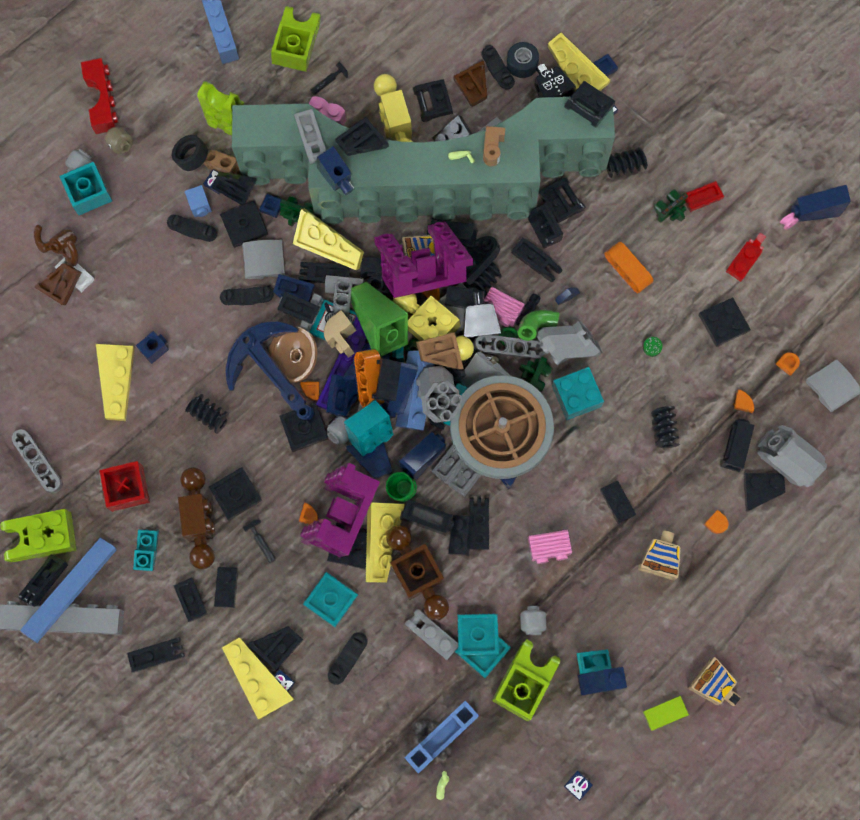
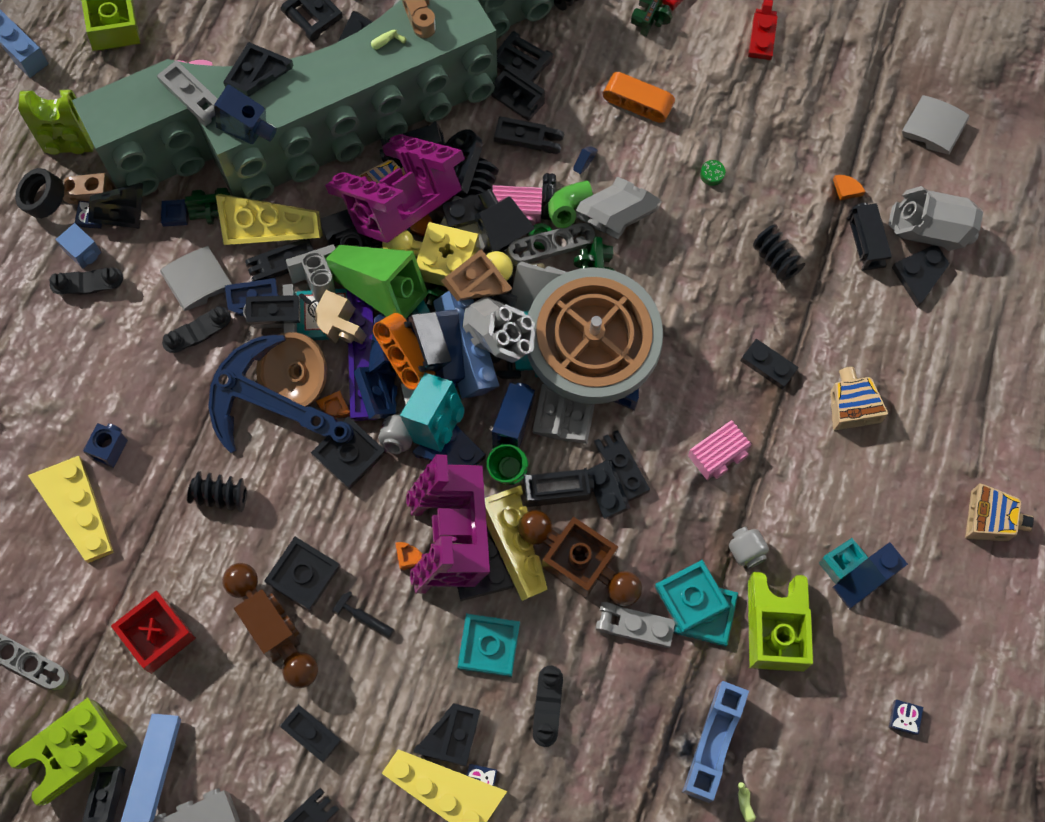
camera: 30 degrees left, 5 degrees down
teal slope [133,529,159,571] -> none
black plate [214,567,238,608] -> none
black plate [220,201,268,248] -> none
black piece [310,62,348,95] -> none
light yellow brick [374,74,413,142] -> none
teal brick [552,367,604,421] -> none
lime tile [643,696,689,731] -> none
black plate [699,297,751,347] -> none
orange tile [704,510,729,534] -> none
orange tile [776,352,800,376] -> none

